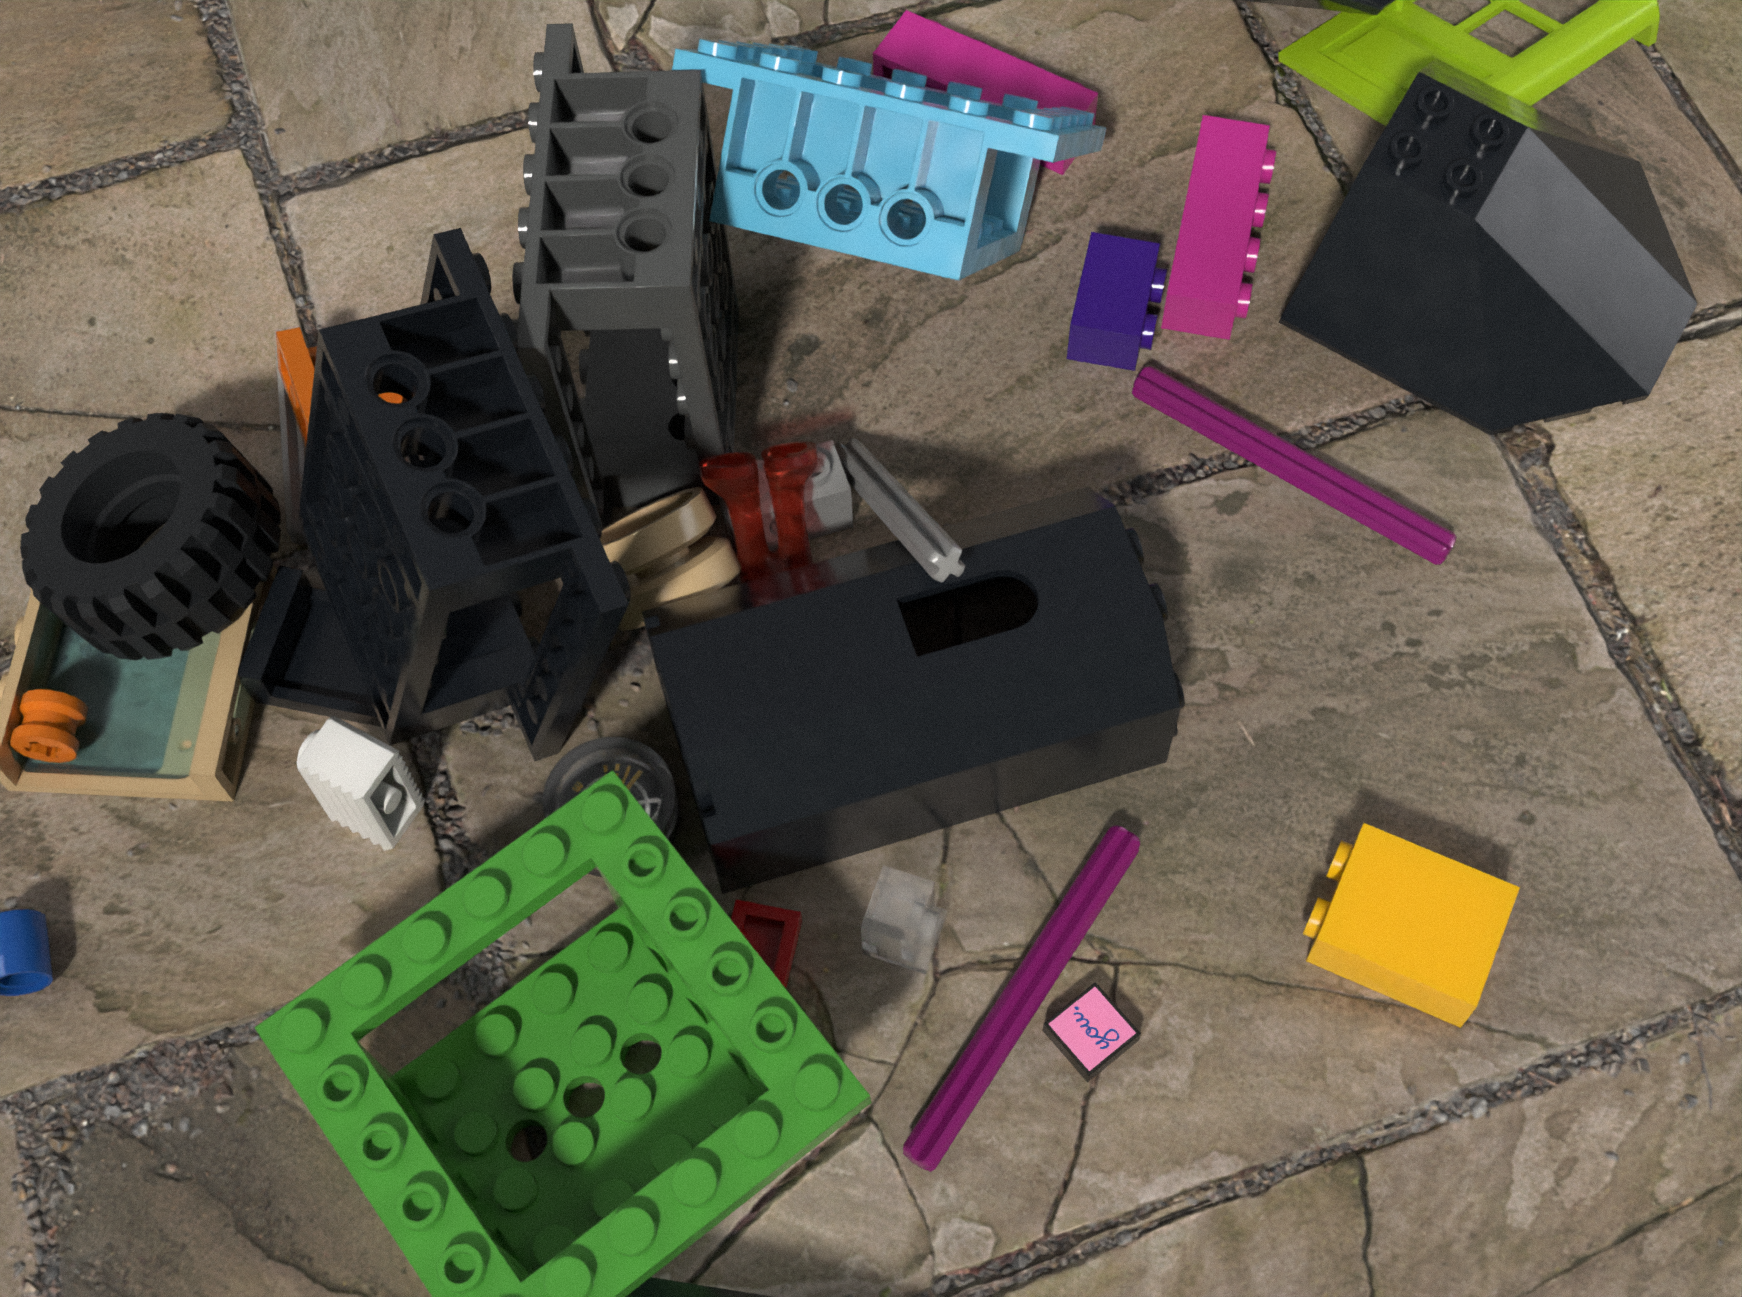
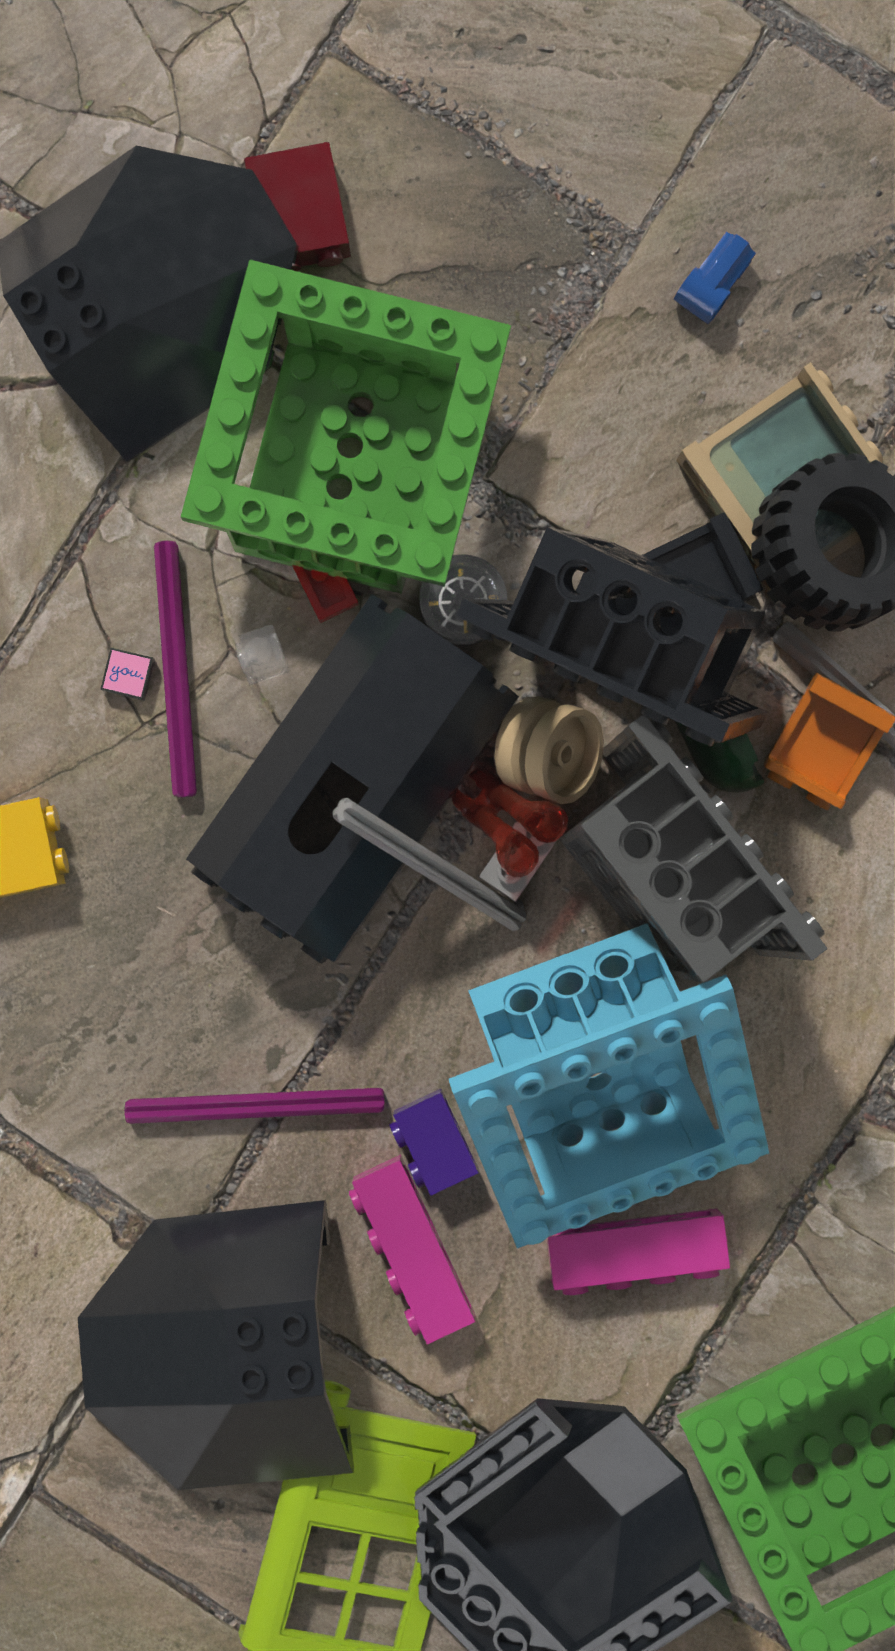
camera: 135 degrees right, 25 degrees up
orange wheel [10,689,88,763] -> none
white brick [296,716,425,851] -> none

